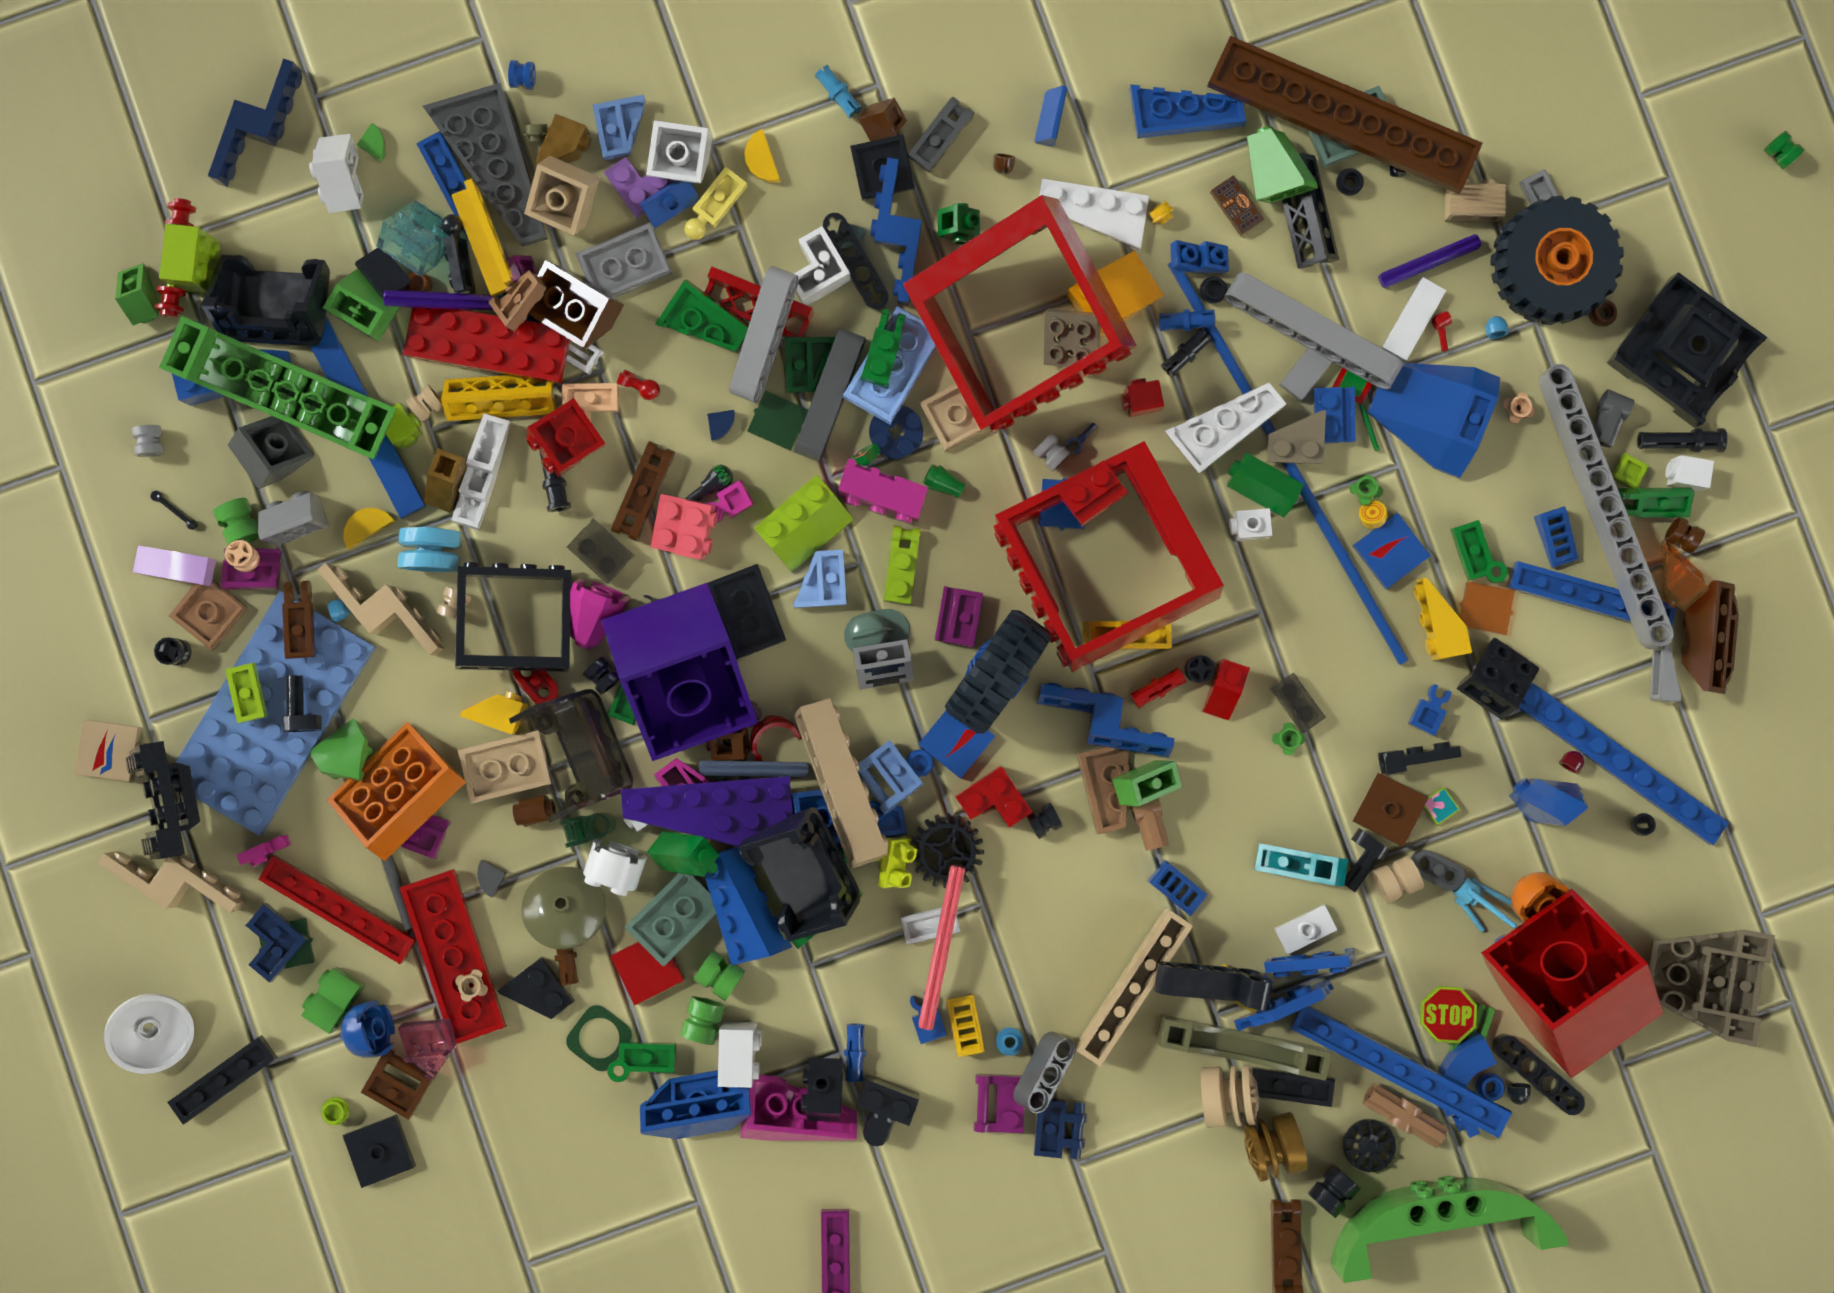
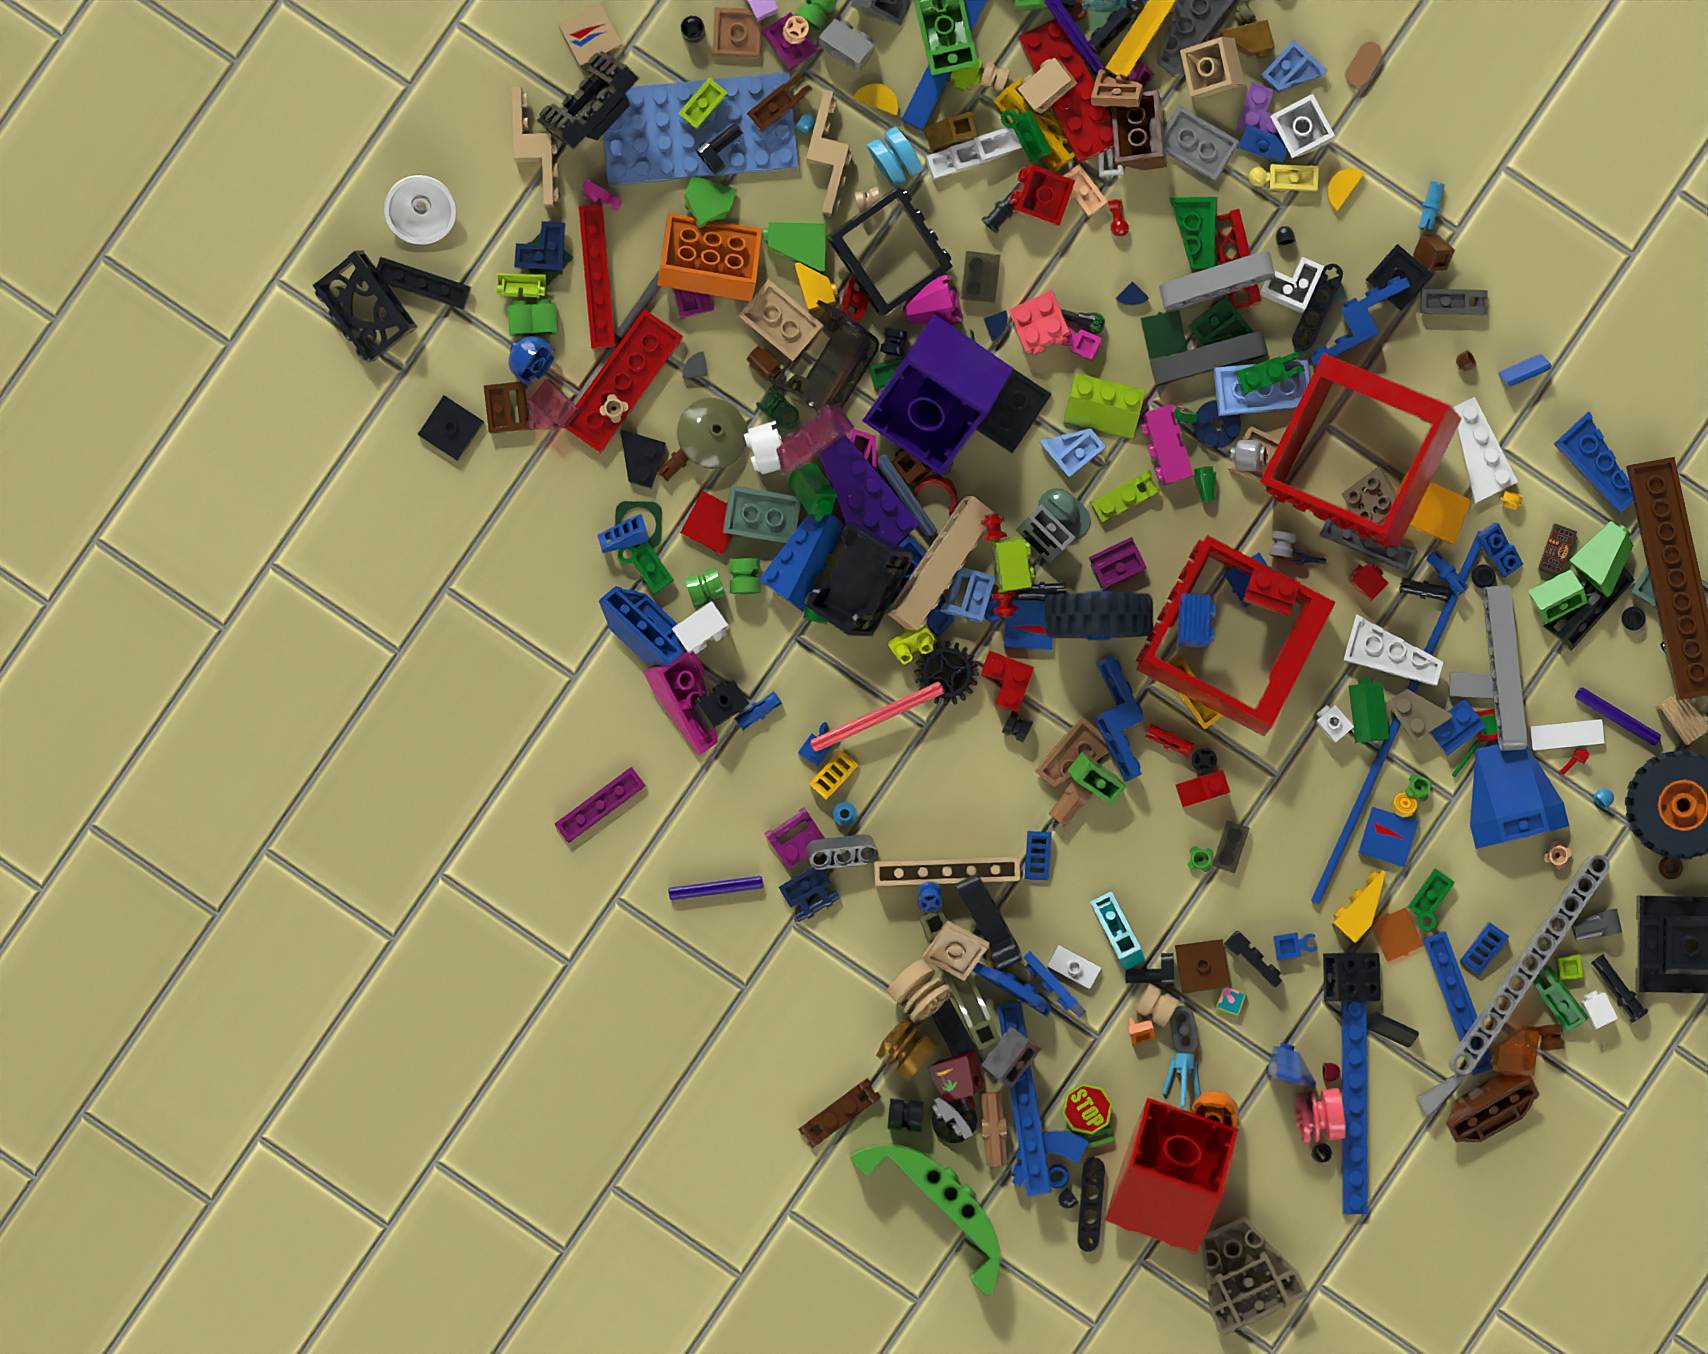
camera: 55 degrees right, 0 degrees up
lime plate [321,1097,350,1125] -> none
reddish brown plate [611,441,675,542] -> none
black brick [857,1074,919,1146] -> none
white tile [900,907,960,945] -> none
green brick [938,203,980,245] -> none
none -> black fence [313,250,418,362]
none -> lime hinge [497,273,546,299]
none -> blue slope [597,514,649,553]
none -> dark purple axle [668,876,763,900]
none -> bright green slope [763,222,826,274]
none -> clear pink slope [776,404,855,476]
none -> blue wheel [918,882,943,913]
none -> tan tile [923,921,989,981]
none -> dark red torso [927,1050,983,1111]
none -> light grey slope [932,1097,973,1139]
none -> lime brick [980,513,1035,618]
none -> flat silver brick [982,1027,1041,1088]
none -> dark blue tile [984,310,1008,341]
none -> green hinge [1001,109,1052,162]
none -> tan brick [1018,58,1077,114]
none -> black pin [1018,581,1067,600]
none -> orange tile [1128,1015,1156,1046]
none -> blue brick [1177,594,1216,648]
none -> light grey head [1230,440,1267,471]
none -> black hinge [1276,226,1296,245]
none -> coral wheel [1295,1088,1345,1143]
none -> dark grey tile [1319,518,1418,573]
none -> medium nougat tile [1345,42,1382,87]
none -> black slope [1367,1012,1419,1047]
none -> brick [1528,569,1588,624]

